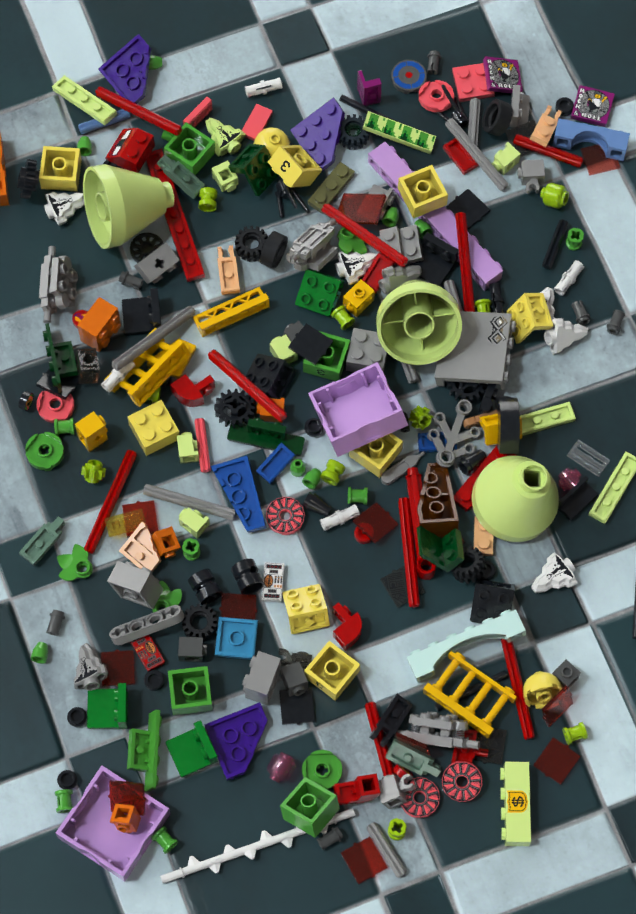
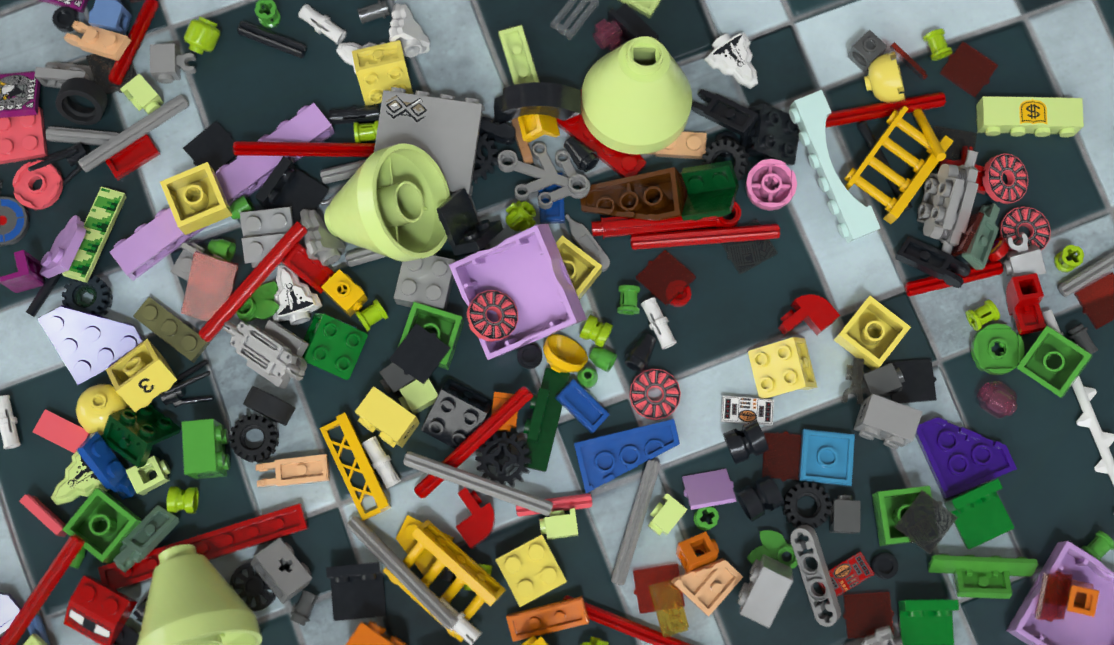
camera: 90 degrees left, 10 degrees up
none -> lavender plate [39,215,86,278]
none -> blue hinge [77,432,136,500]
none -> bright green brick [182,419,230,479]
none -> light yellow brick [355,386,420,448]
none -> white pin [362,436,401,489]
none -> light grey axle [403,451,553,516]
none -> black bracket [437,188,503,255]
none -> tile [467,290,518,342]
none -> orange tile [506,596,590,642]
none -> yellow piece [543,334,588,373]
none -> lavender piece [682,469,736,510]
none -> black hinge [691,89,759,137]
none -> bright pink cylinder [745,159,797,211]
none -> clear smoke piece [894,491,958,554]
none -> yellow bar [913,109,946,161]
none -> lime bush [966,299,1000,331]

